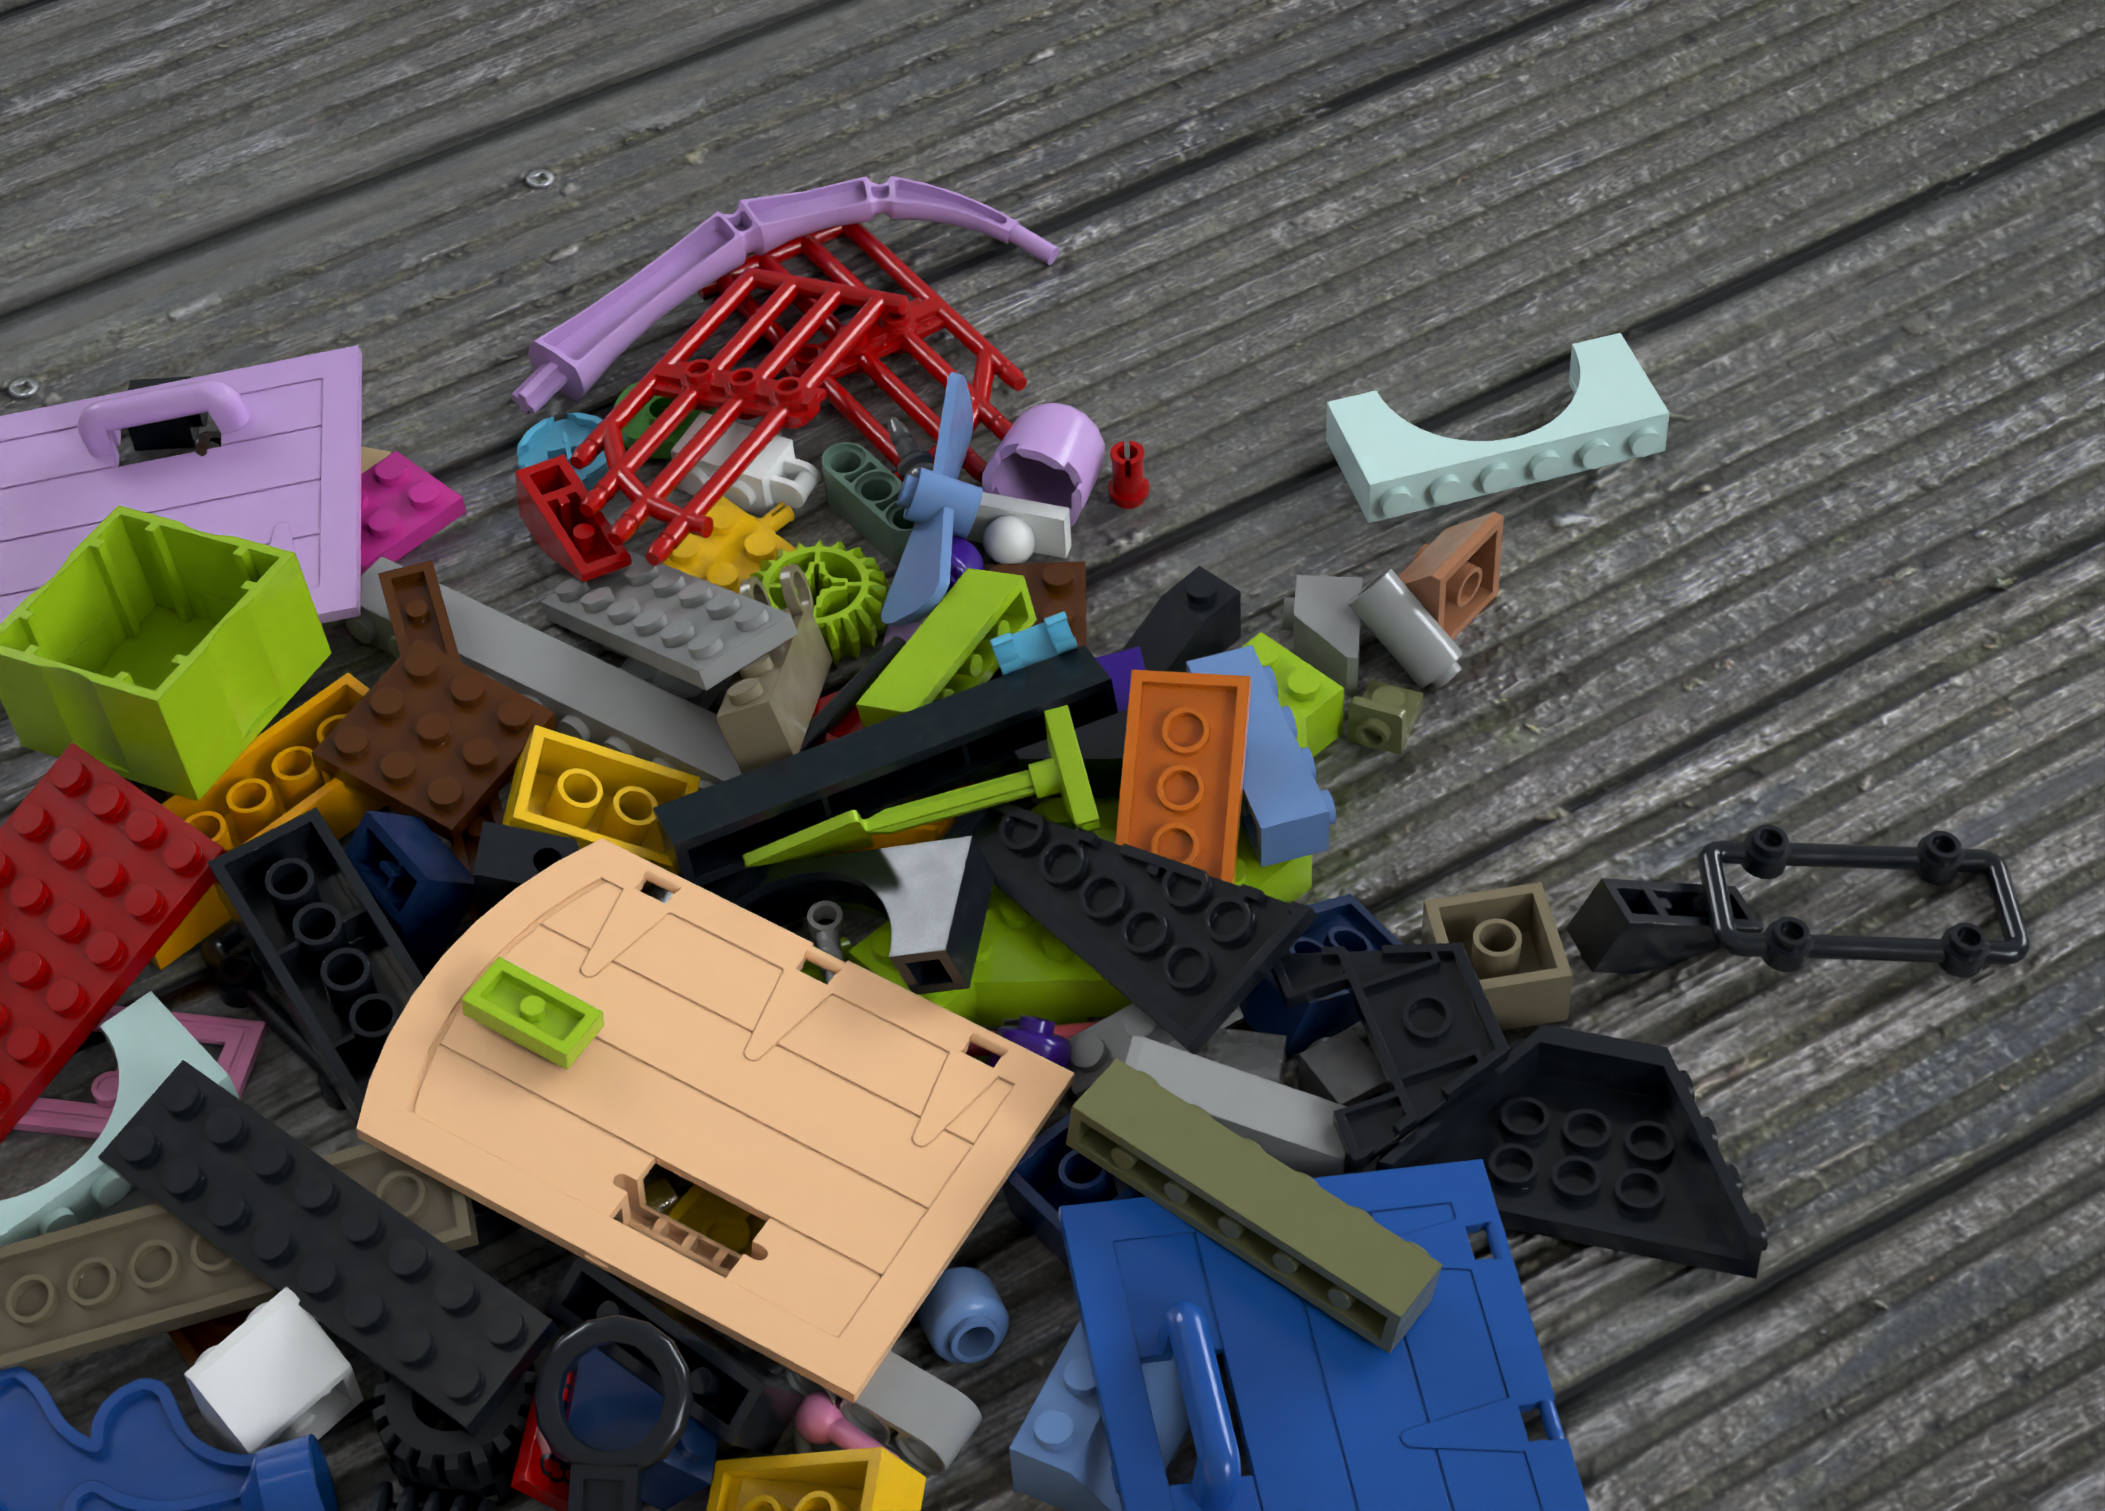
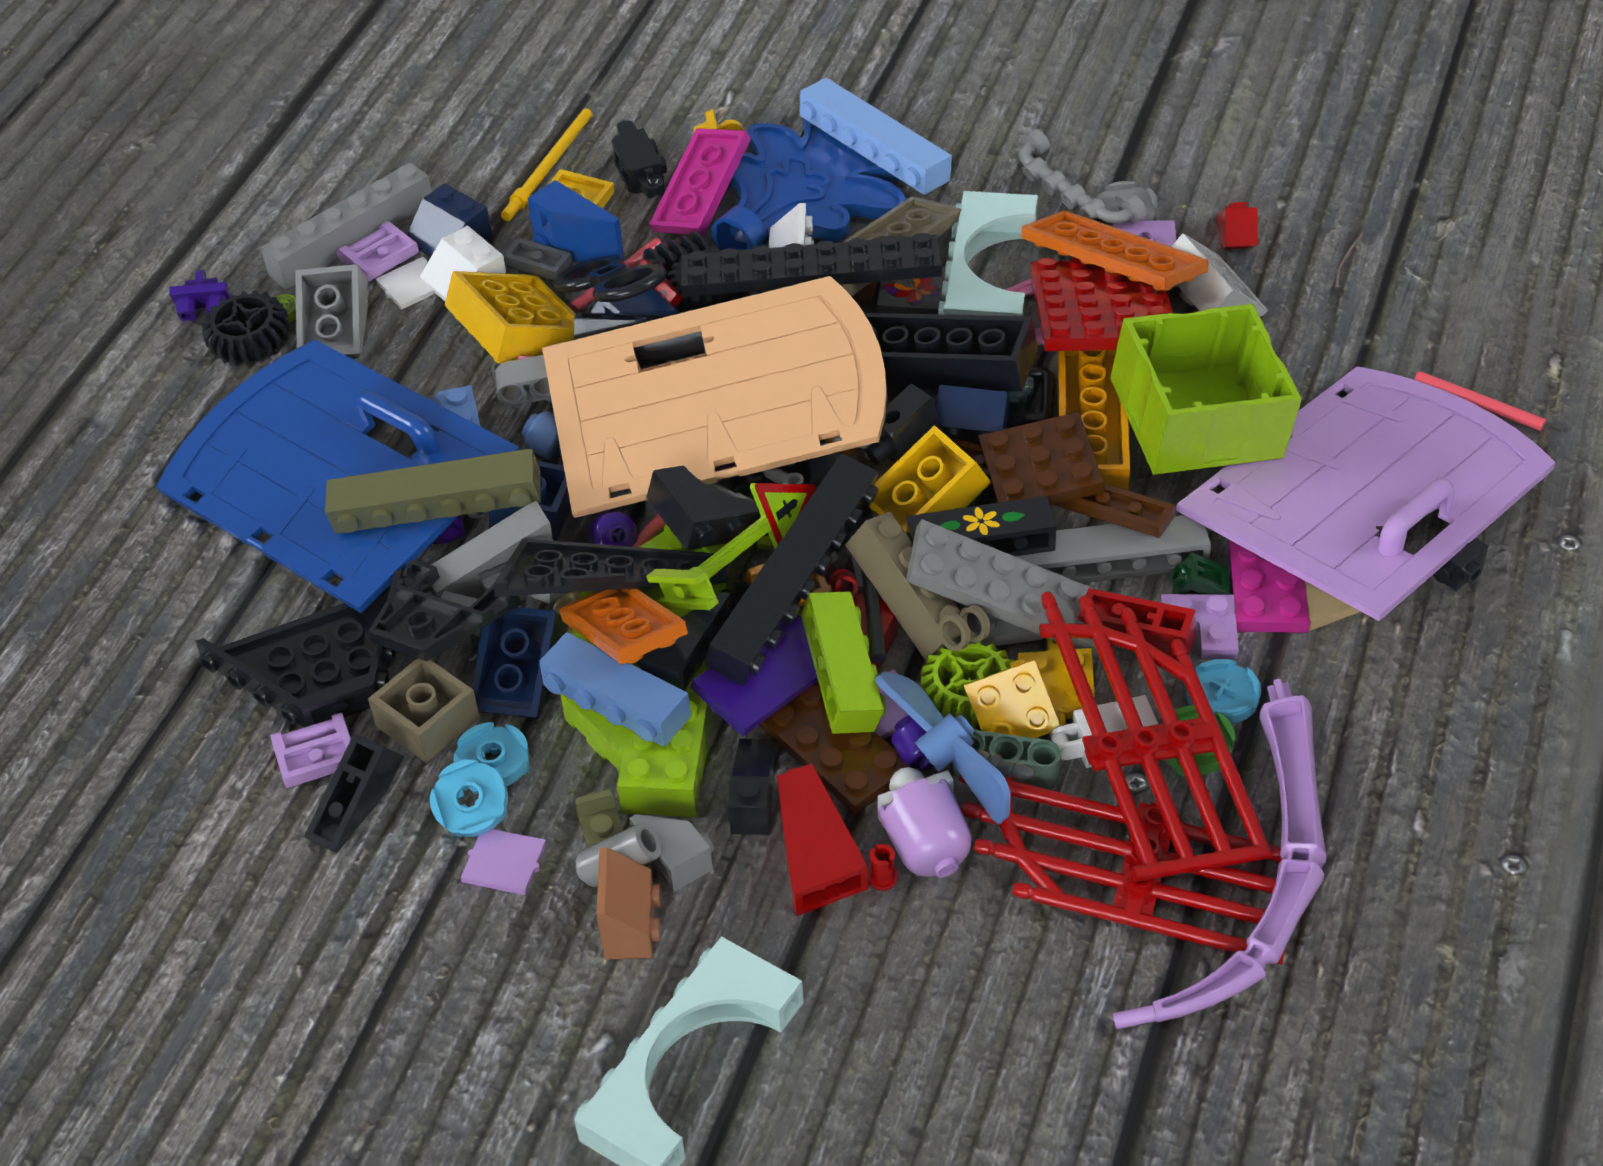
camera: 140 degrees right, 0 degrees up
lime plate [462,957,604,1070] -> none
medium azure bar [990,611,1078,676] -> none
black bar [1698,825,2030,978] -> none
none -> lavender plate [270,712,351,788]
none -> medium azure plate [430,759,508,837]
none -> medium azure plate [453,722,530,786]
none -> lavender piece [461,829,546,896]
none -> red slope [777,763,869,916]
none -> black brick [907,496,1056,557]
none -> yellow hinge [964,659,1061,738]
none -> lavender plate [1160,594,1239,659]
none -> dark green bracket [1171,552,1229,595]

